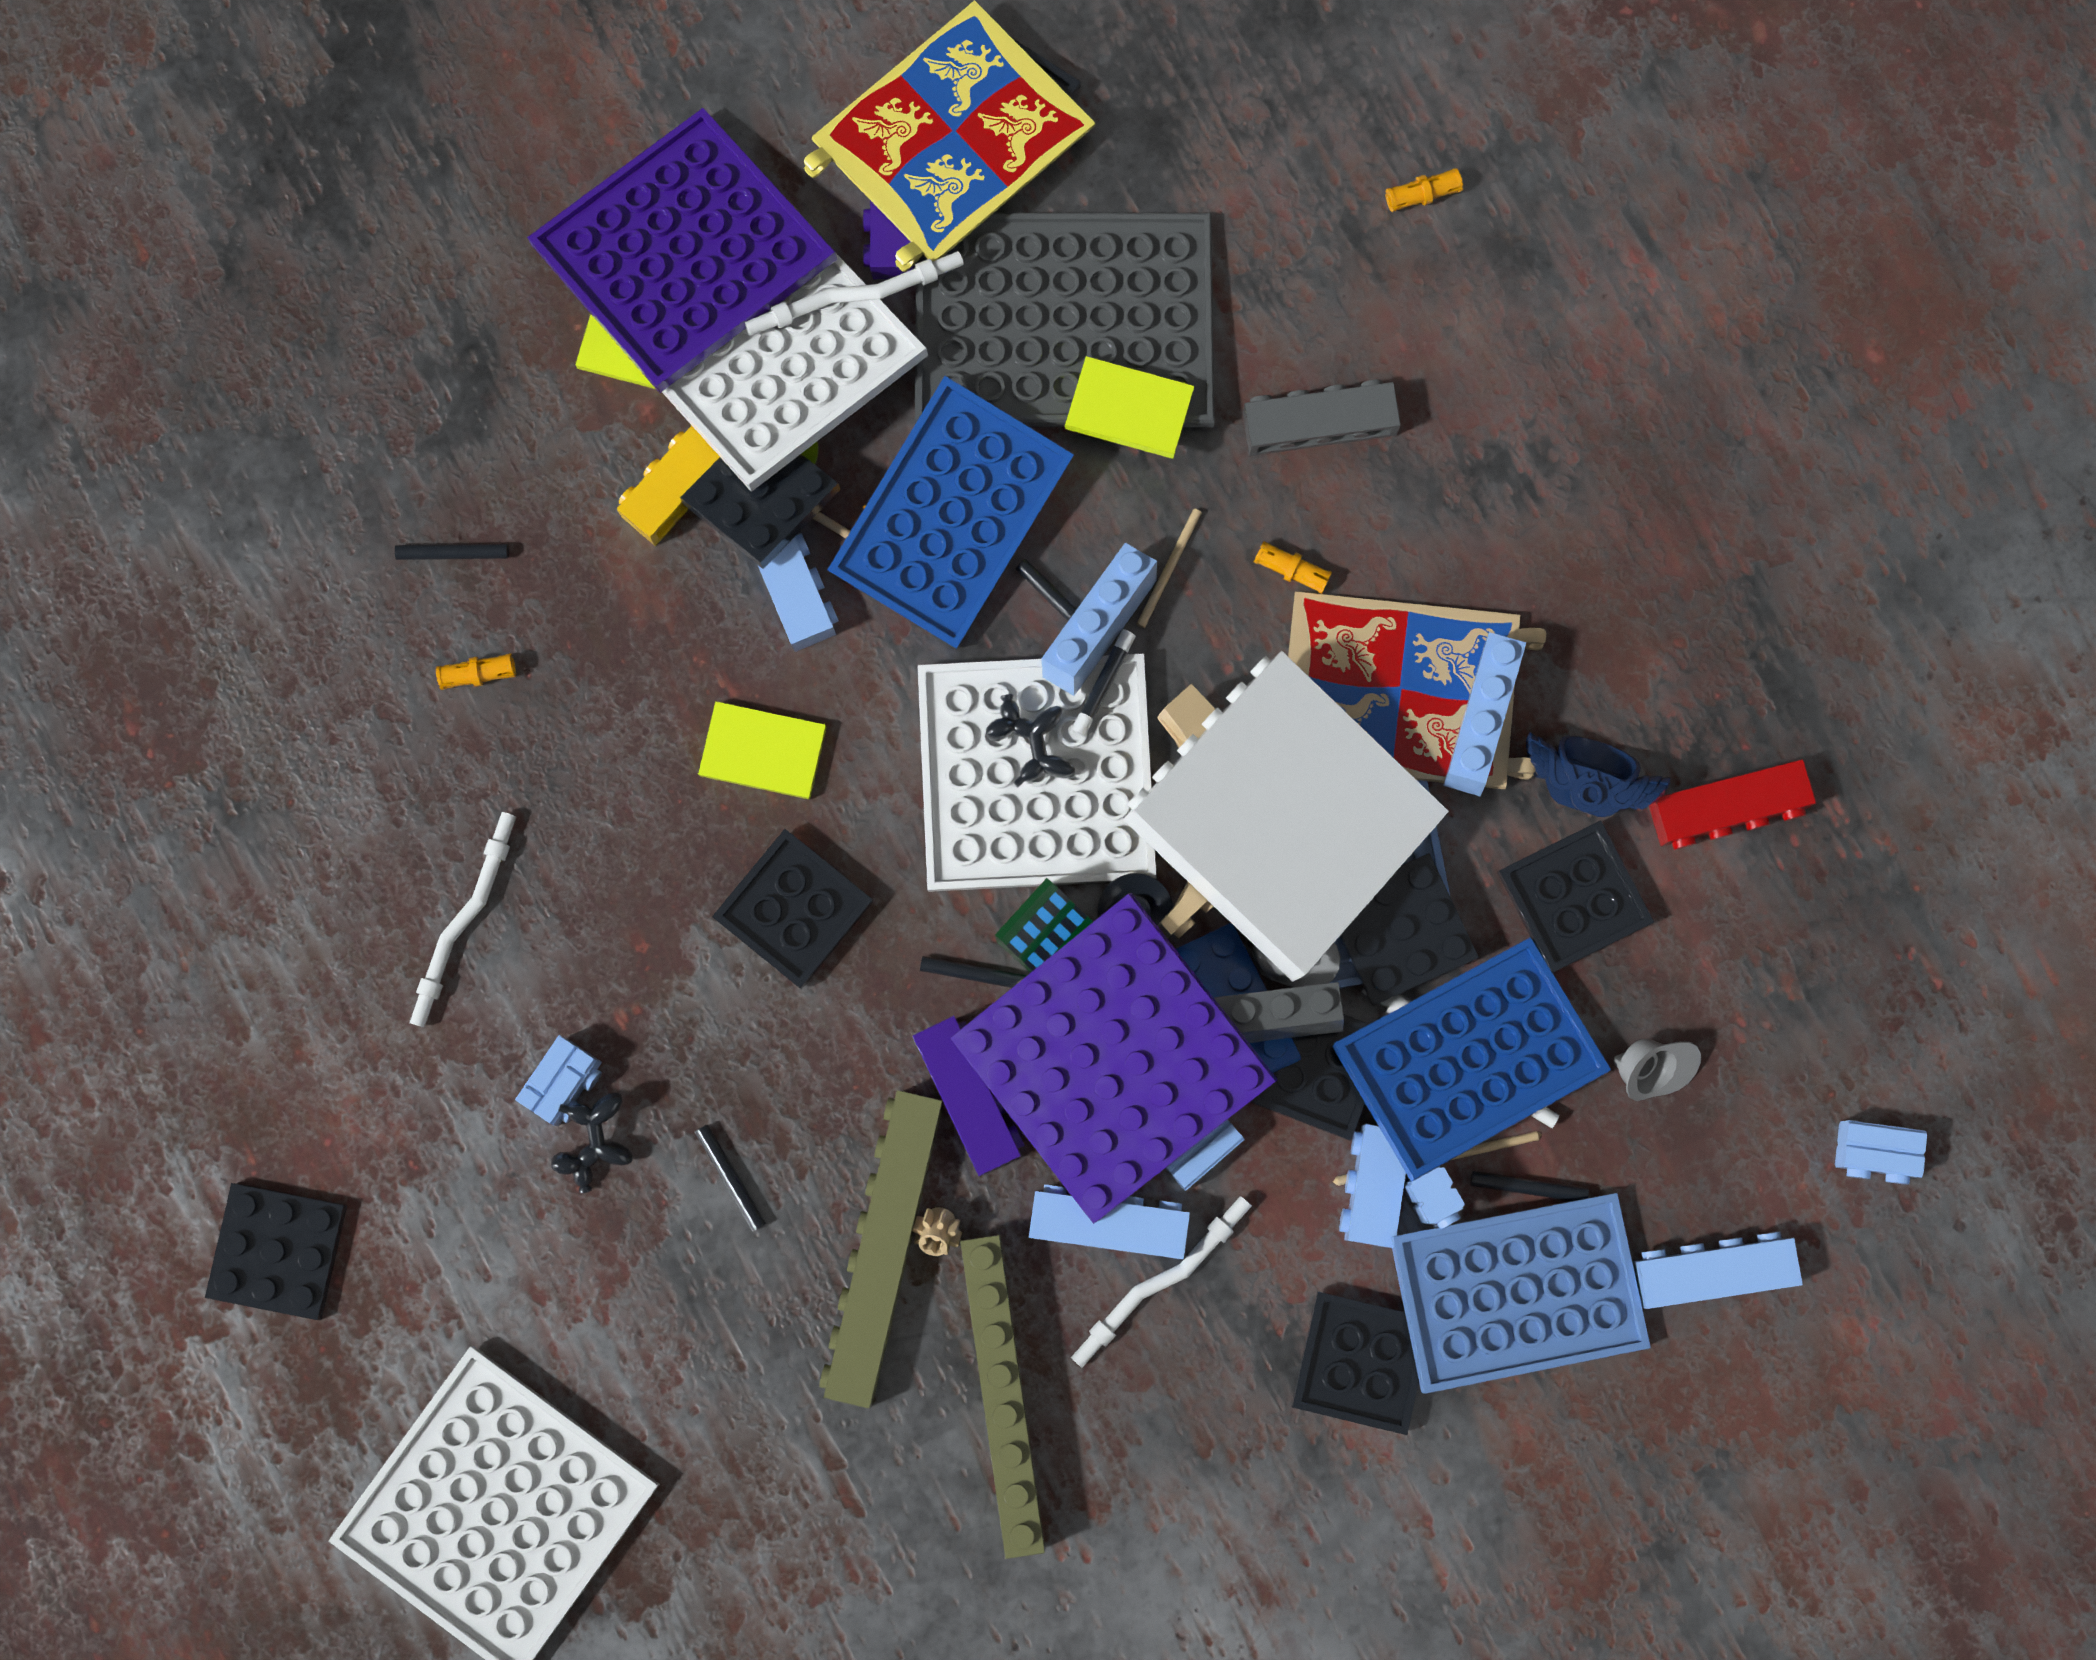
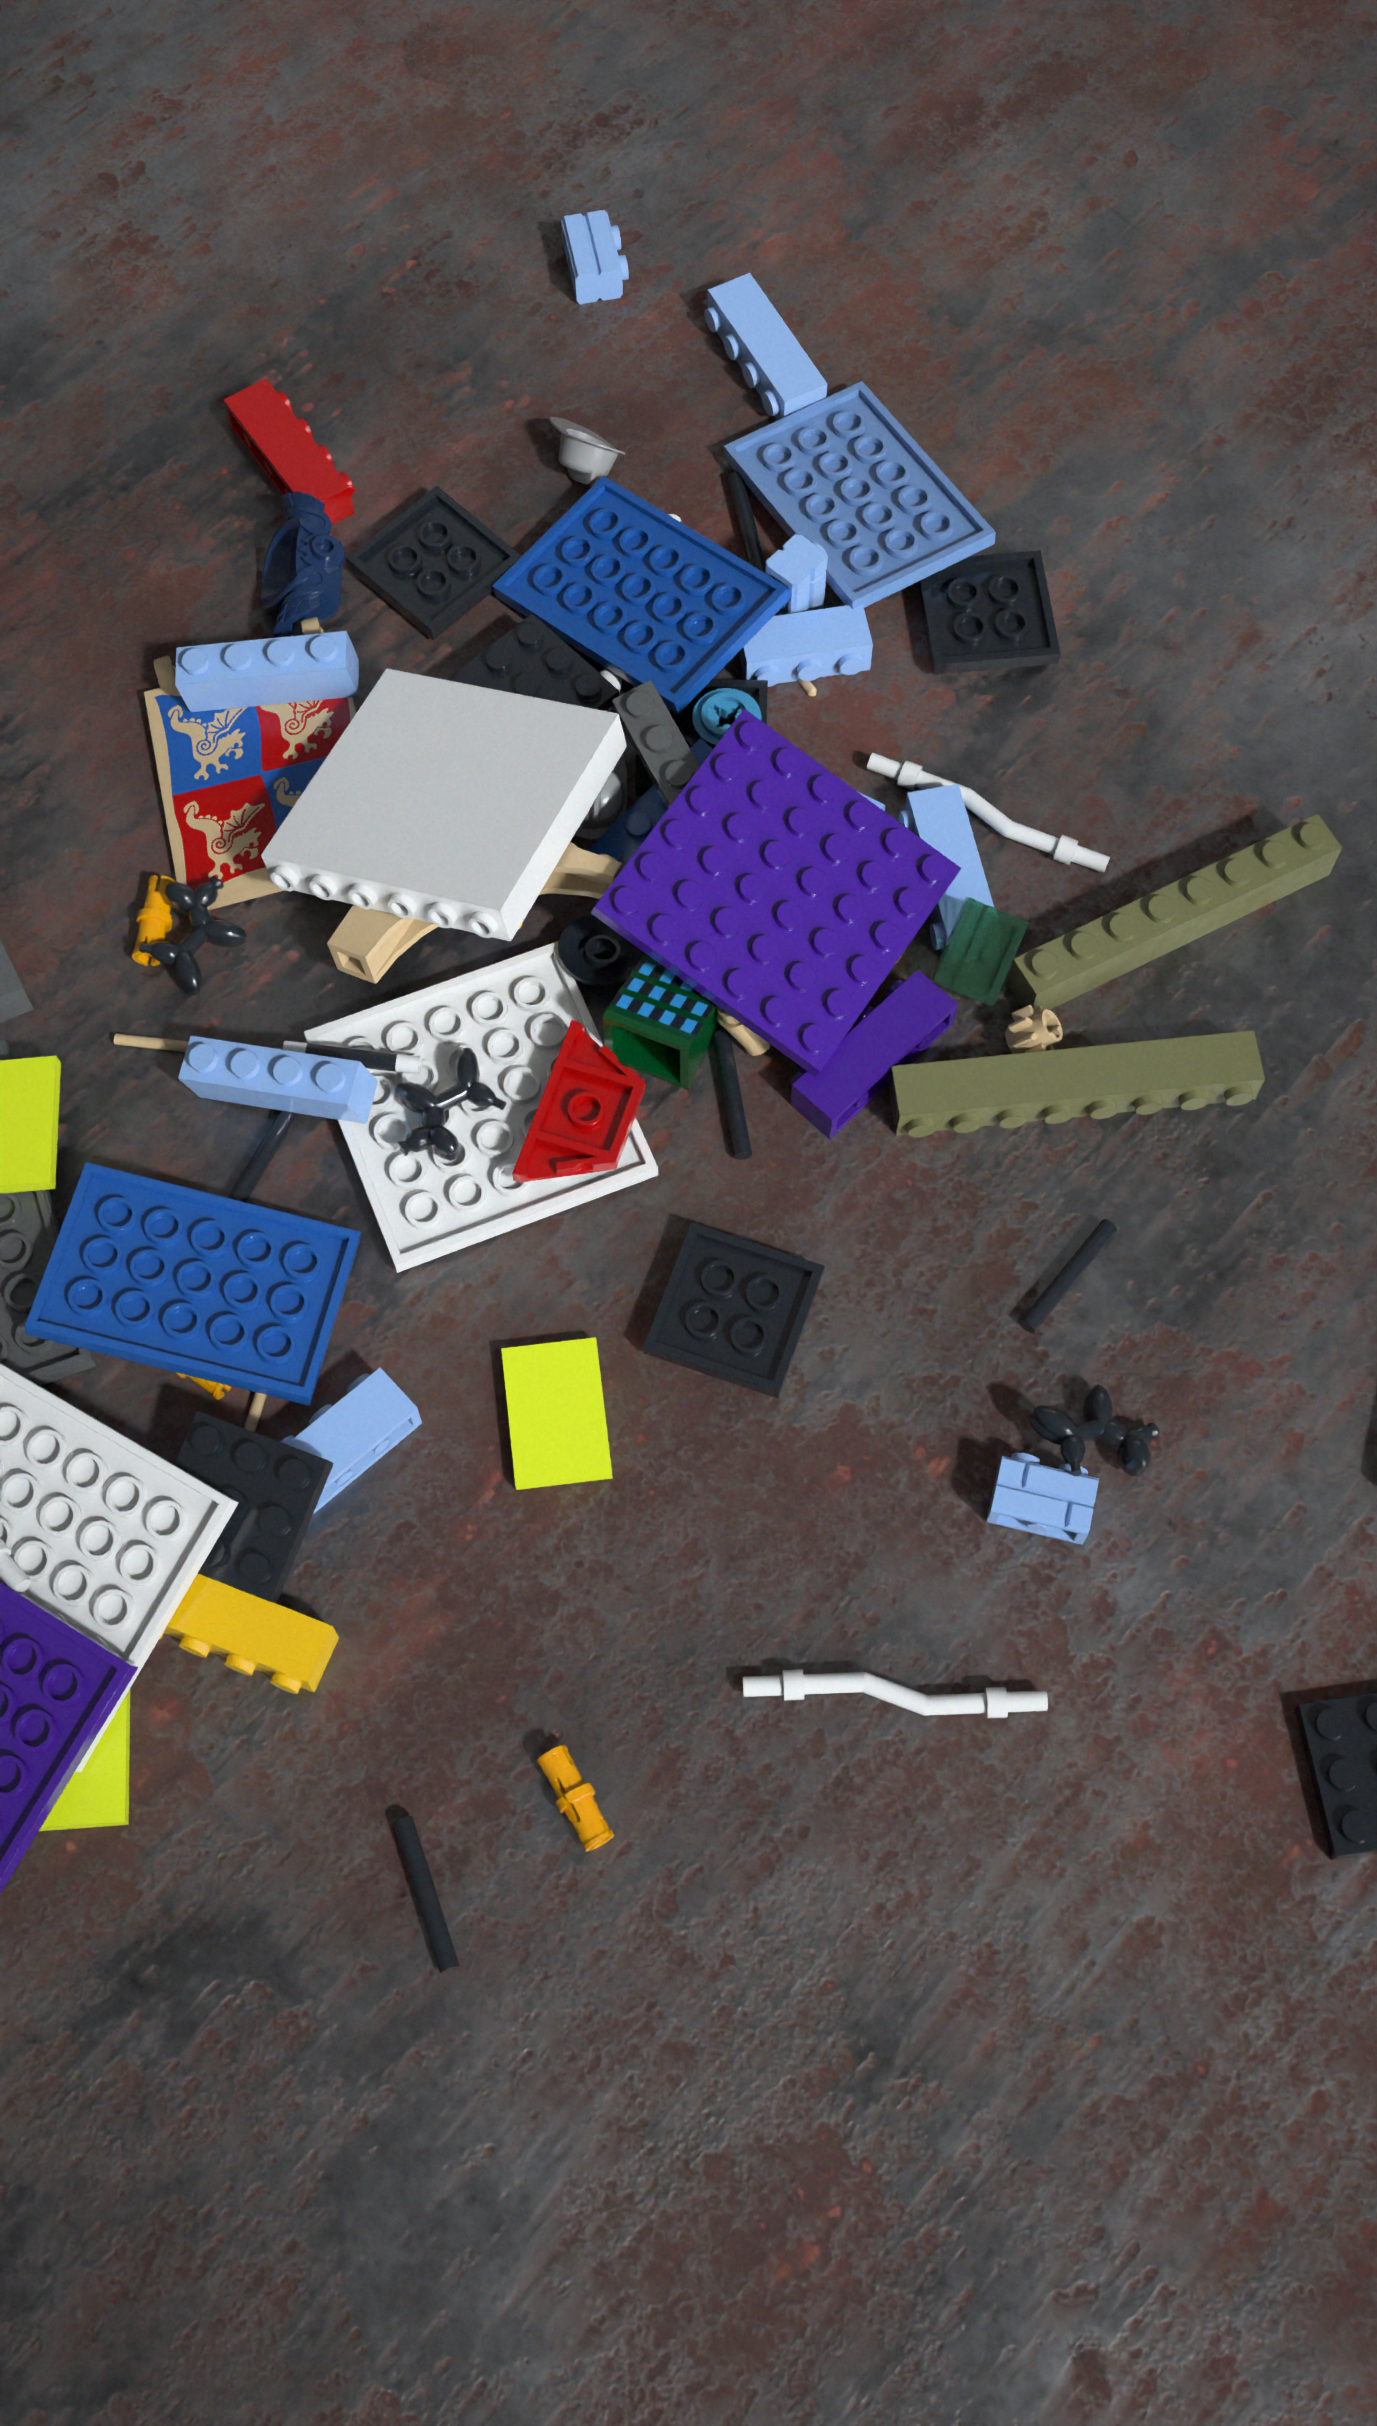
camera: 115 degrees left, 15 degrees down
none -> black piece [139,876,247,995]
none -> red wing [512,1020,646,1183]
none -> dark azure gear [692,688,762,746]
none -> clear green plate [931,897,1029,1007]

